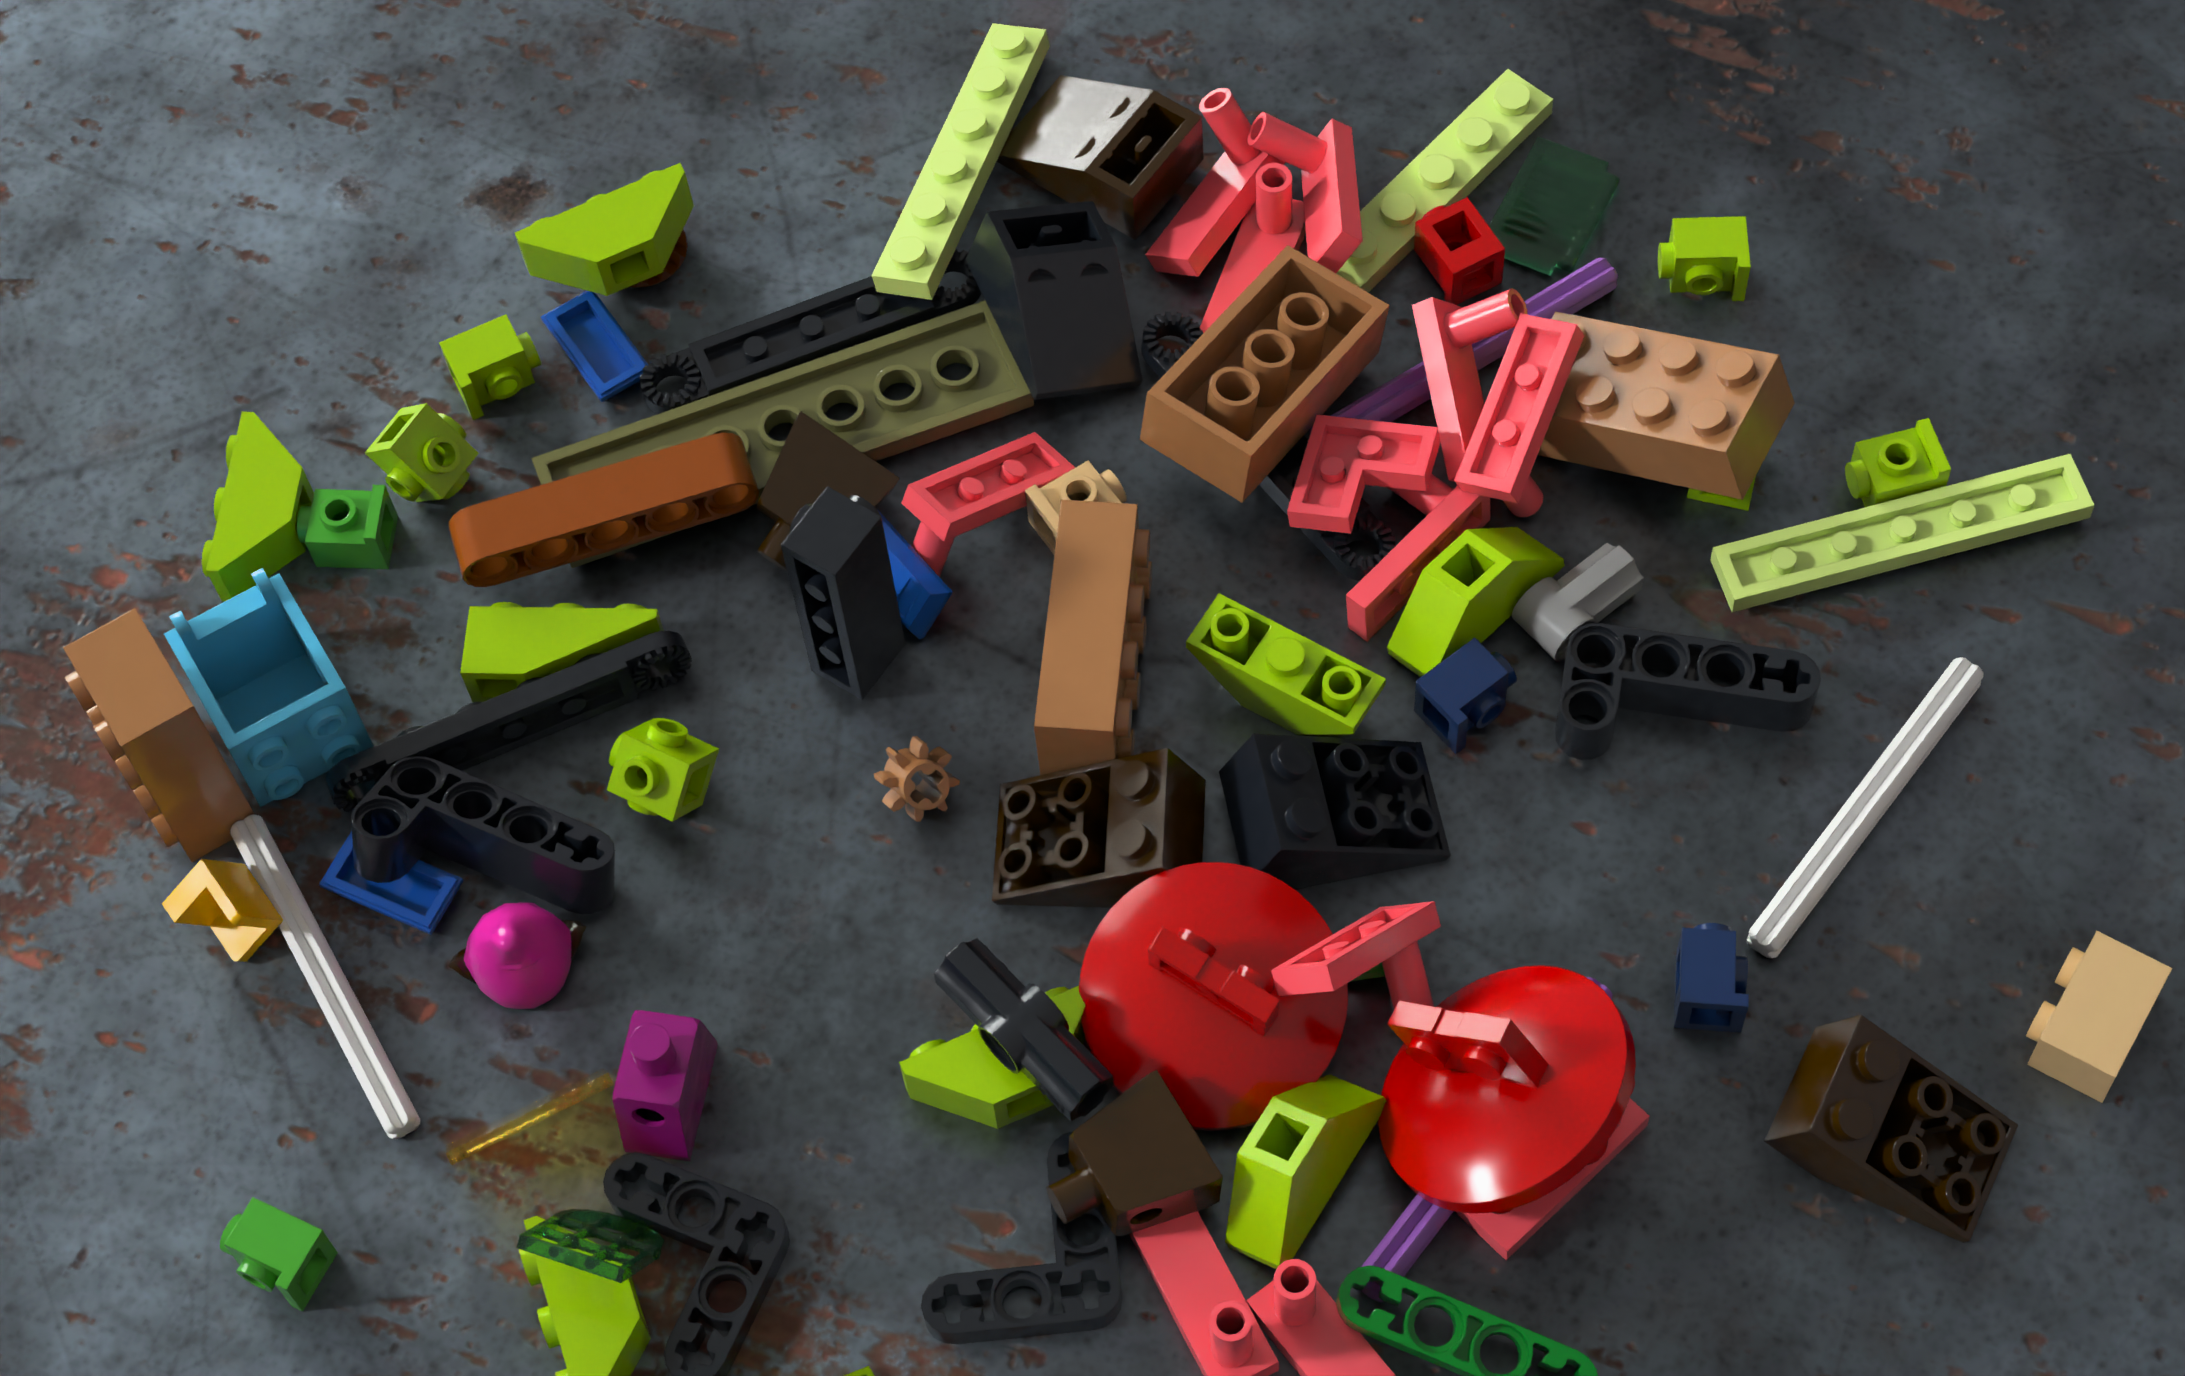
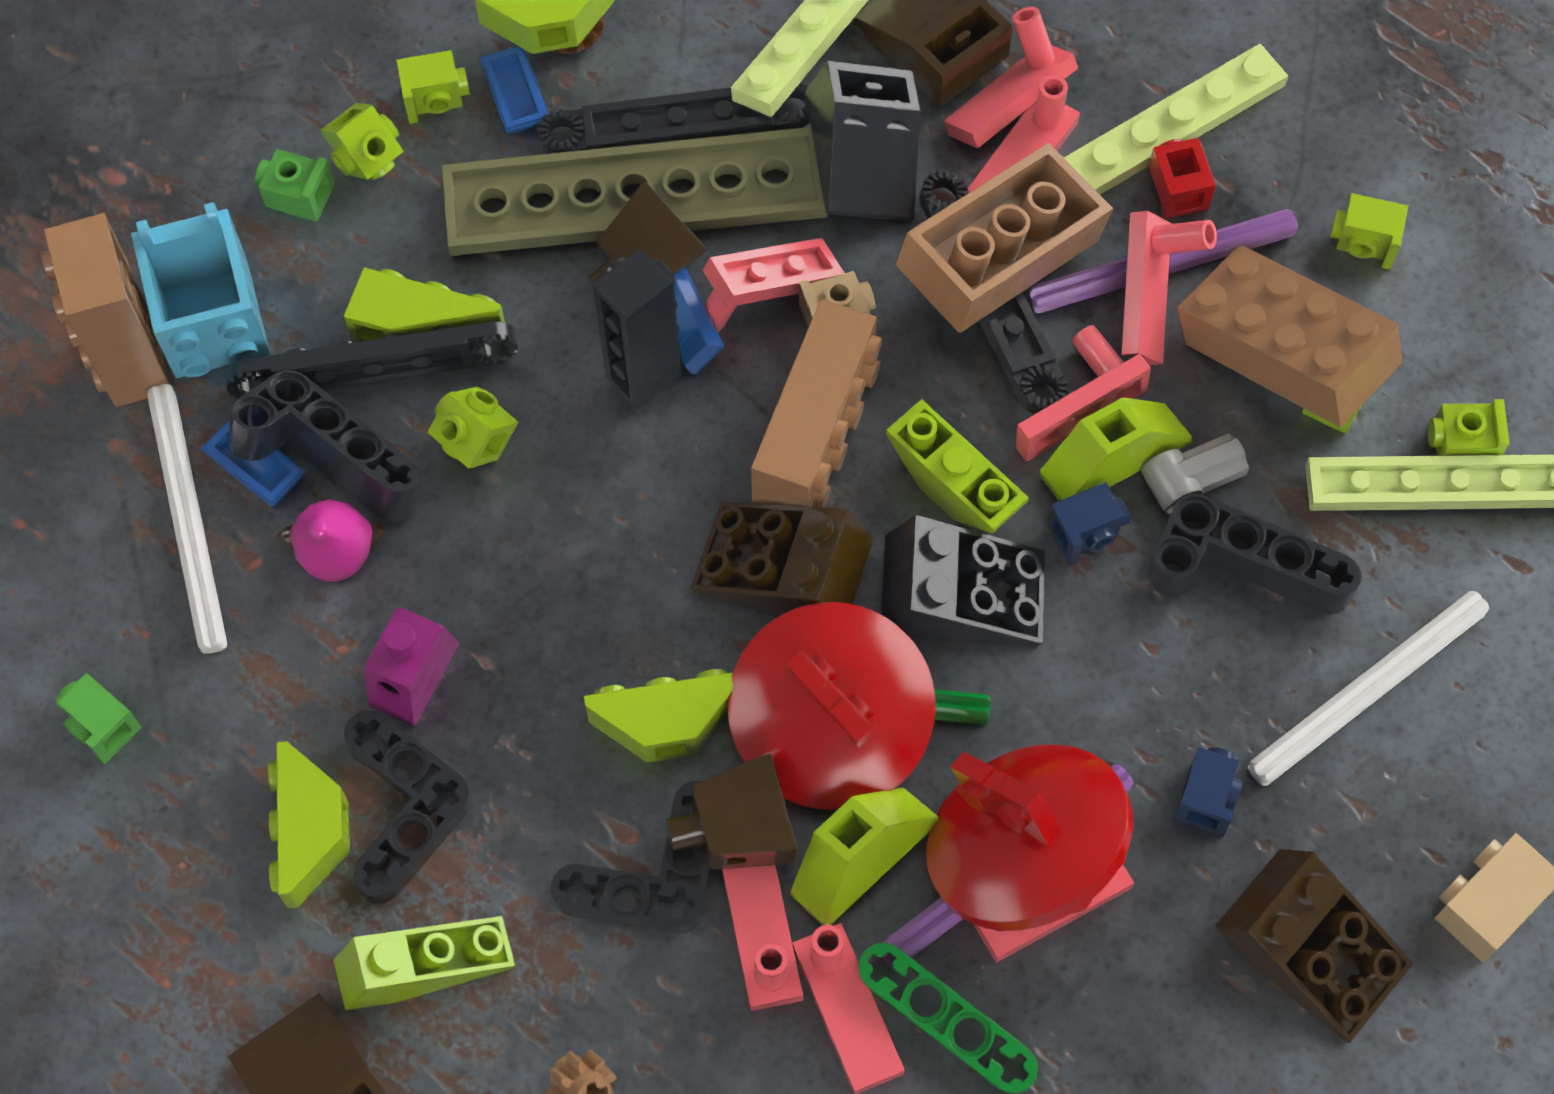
camera: 10 degrees right, 5 degrees up
yellow panel [162,859,283,962] -> none
lime slope [202,411,314,601] -> none
clear yellow piece [445,1068,614,1165] -> none
dark orange beam [449,432,759,587] -> none
clear green window [516,1209,664,1283] -> none
medium nougat gear [874,736,960,822] -> none
black piece [934,938,1114,1121] -> none
coral piece [1247,112,1363,273] -> none
coral piece [1271,901,1441,1009] -> none
coral plate [1287,414,1440,534] -> none
coral piece [1454,313,1585,517] -> none
clear green window [1489,136,1620,276] -> none

